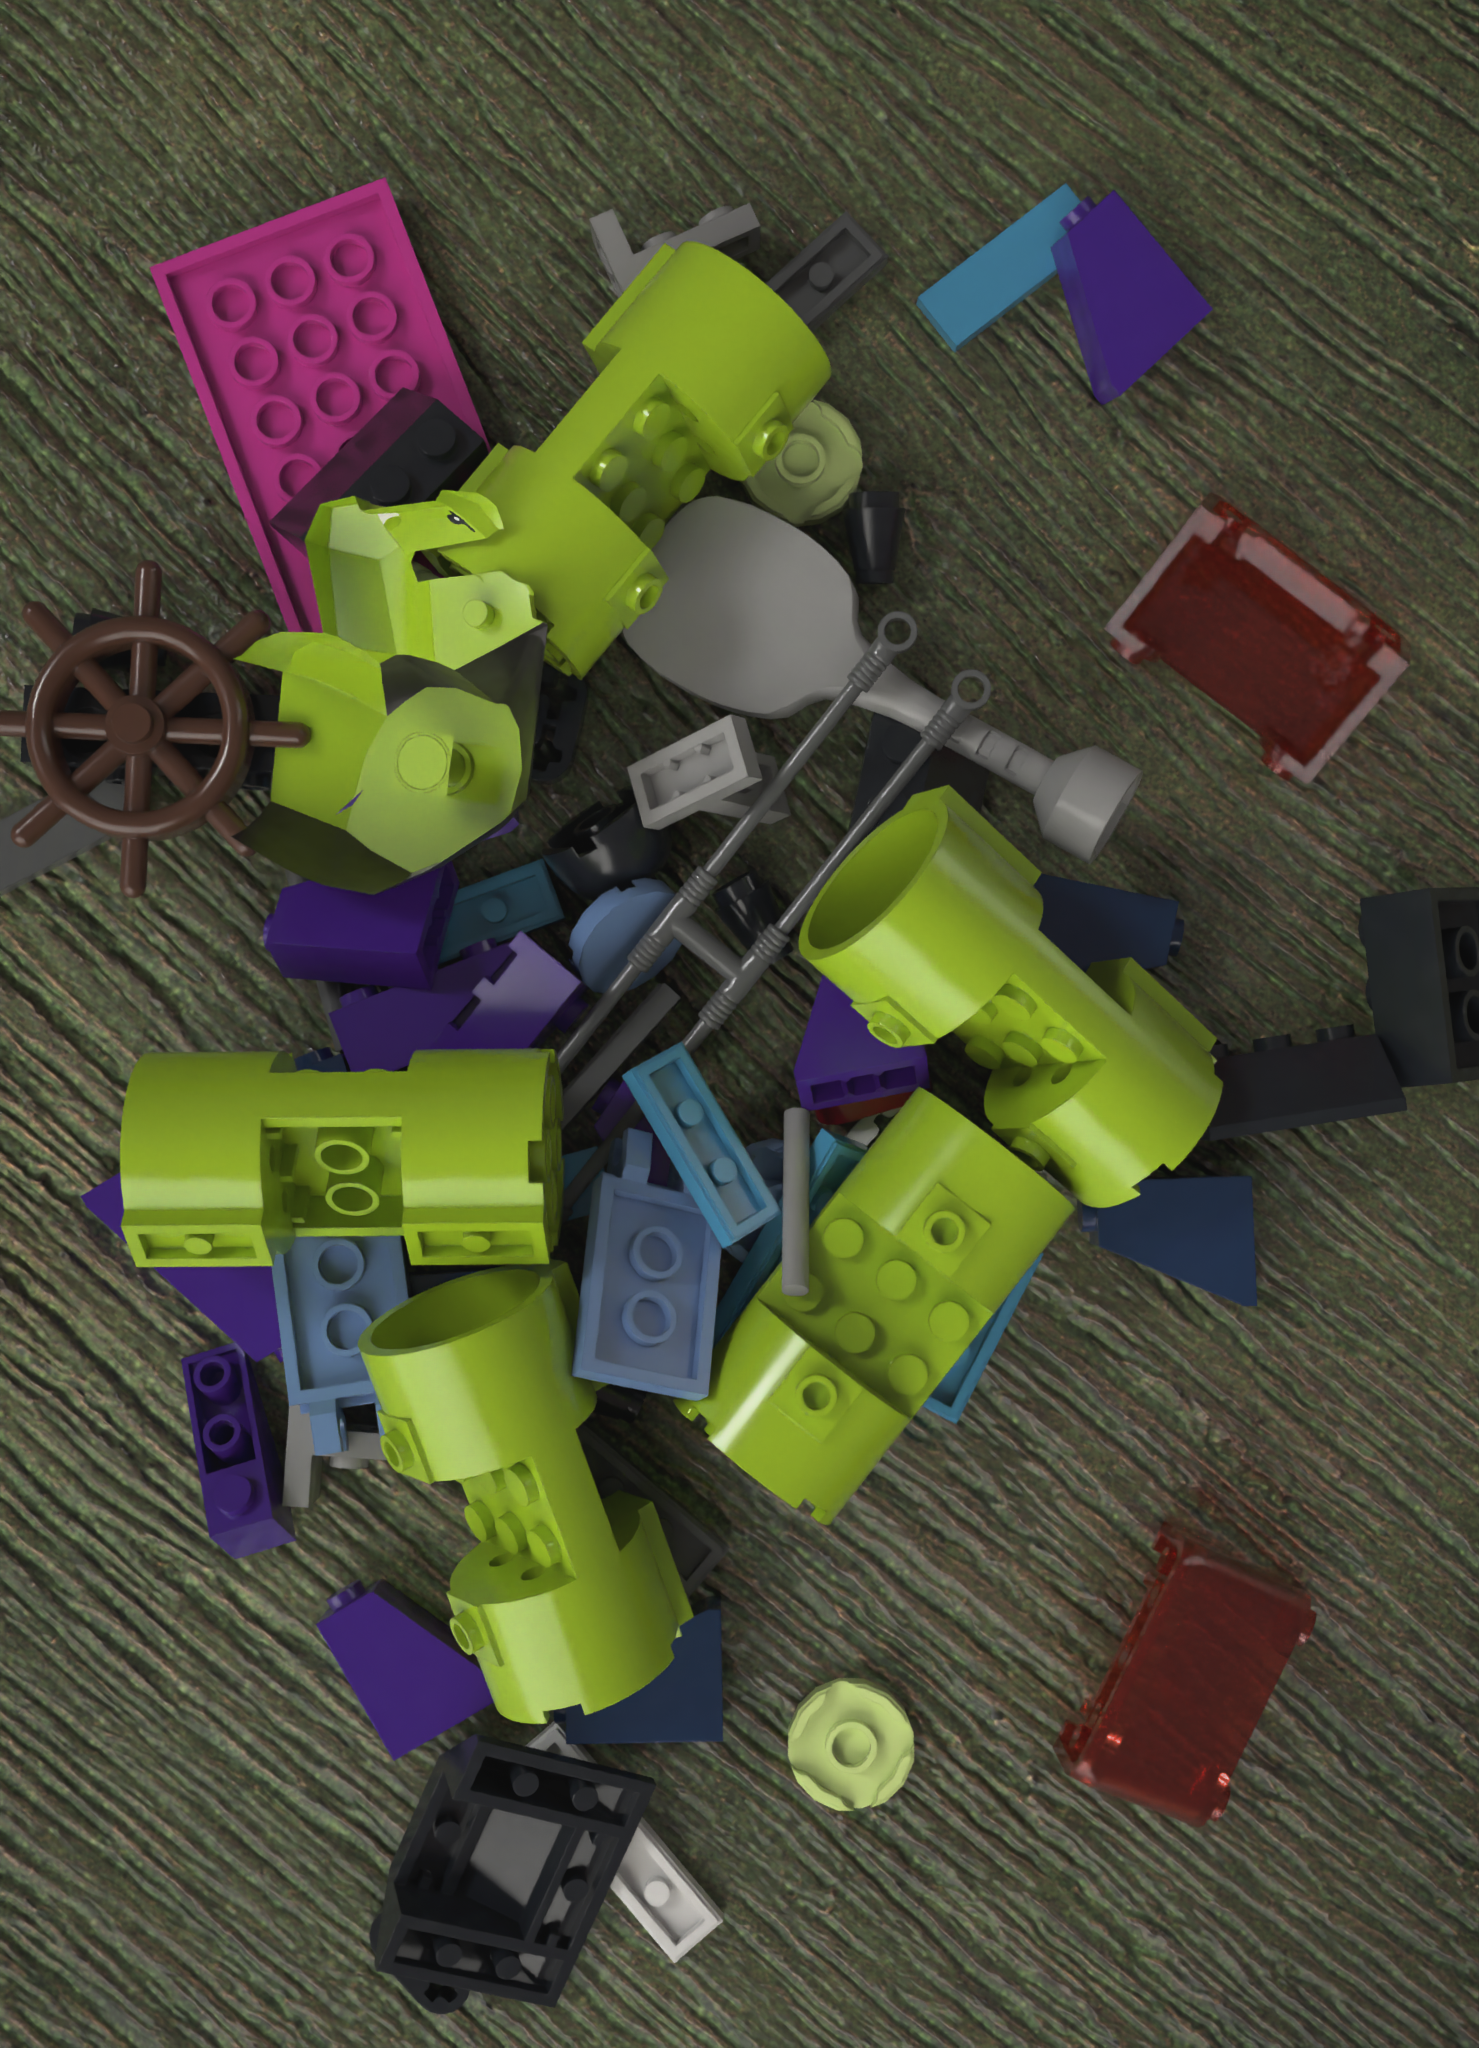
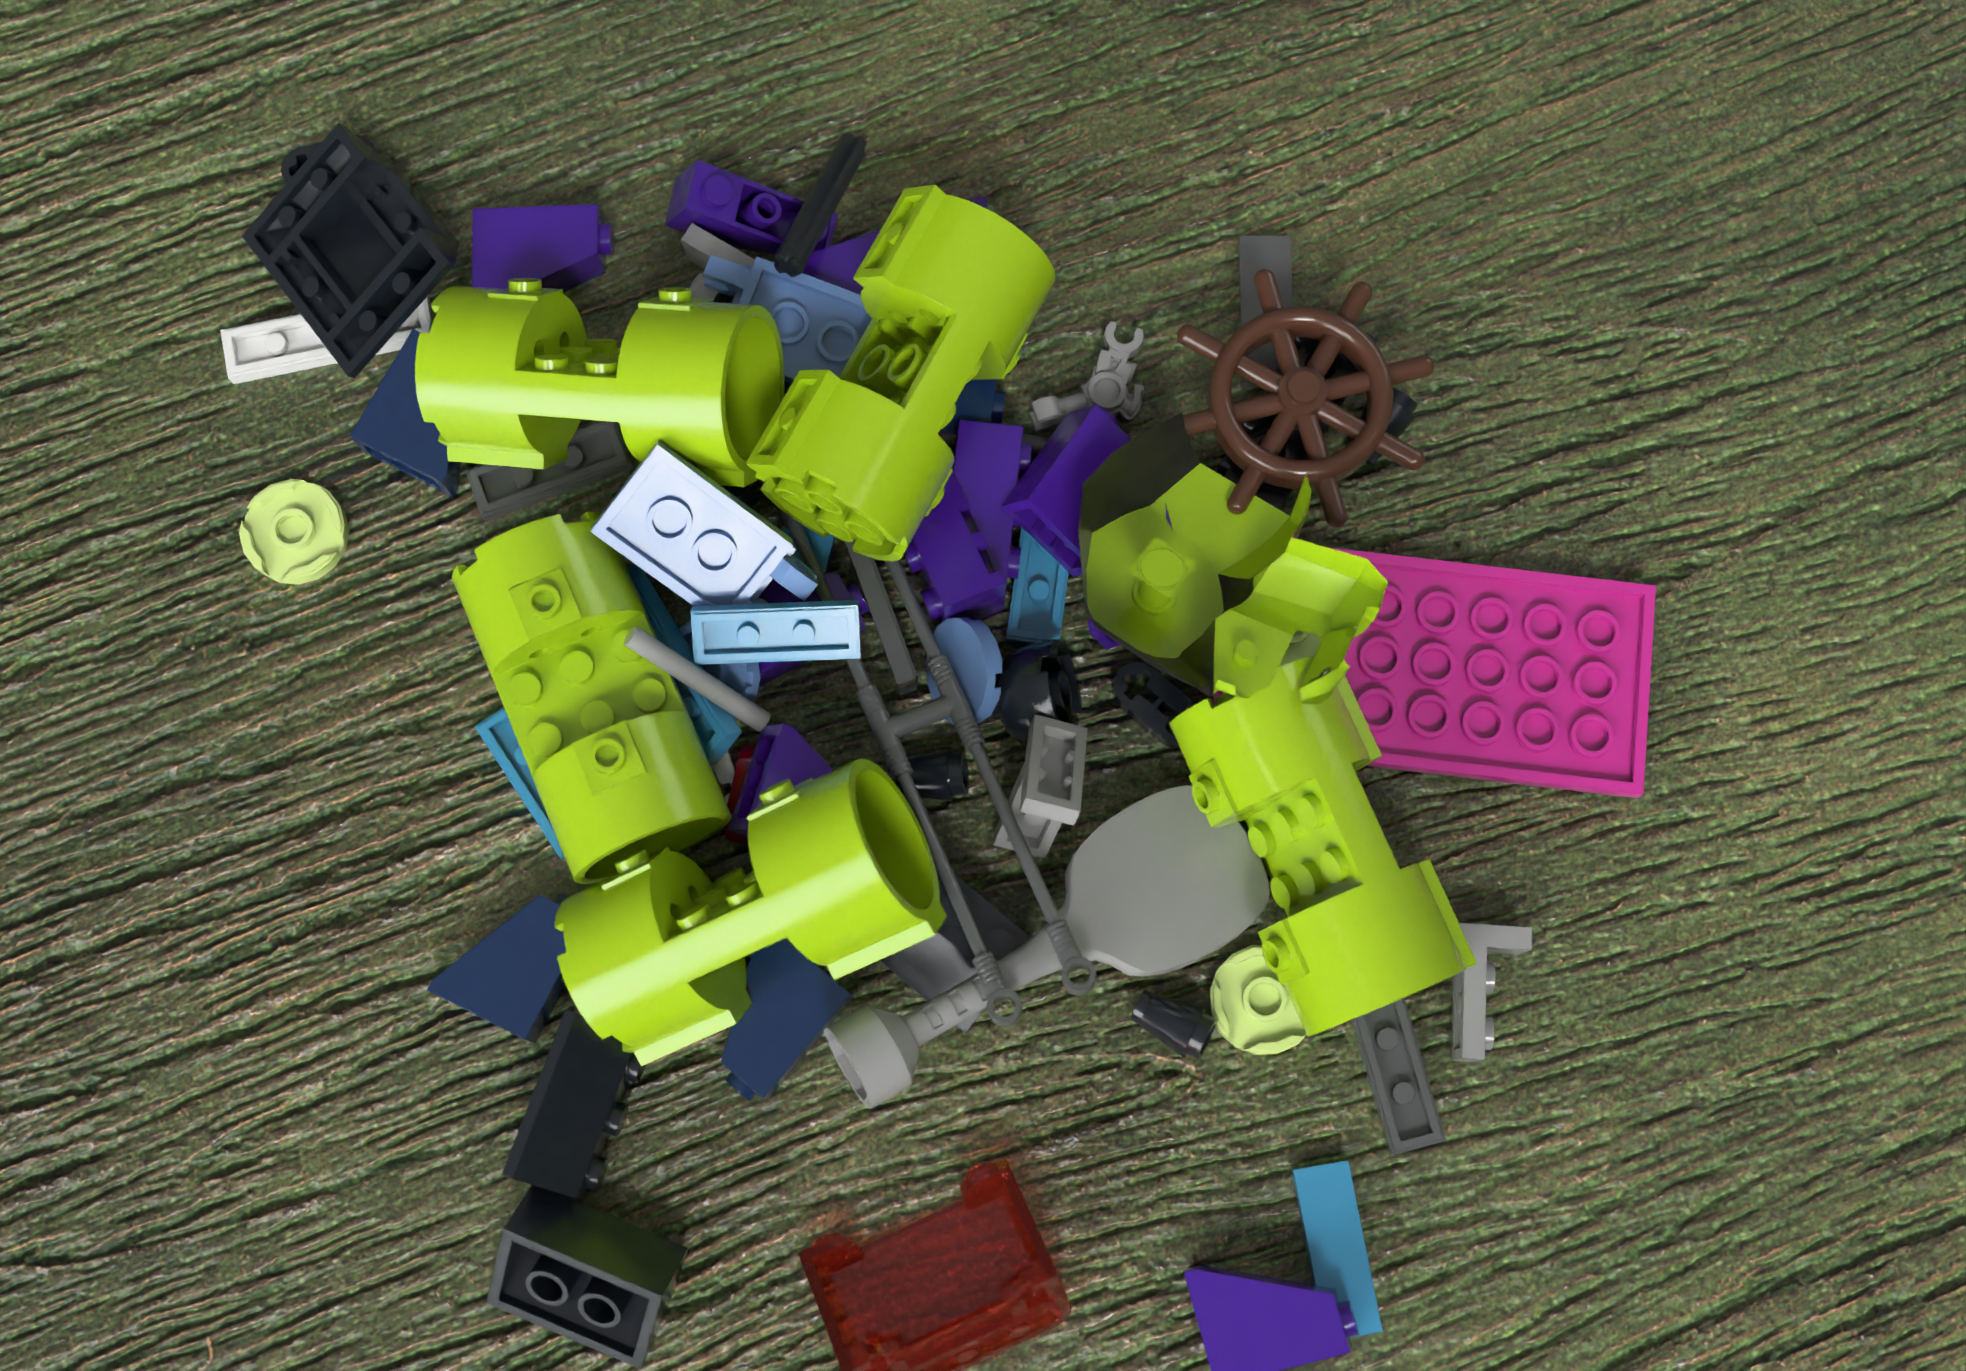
camera: 120 degrees right, 10 degrees down
black slope [270,387,489,559] -> none
clear red windscreen [1053,1519,1316,1828] -> none
none -> black axle [774,132,867,277]
none -> light grey piece [1029,321,1144,433]

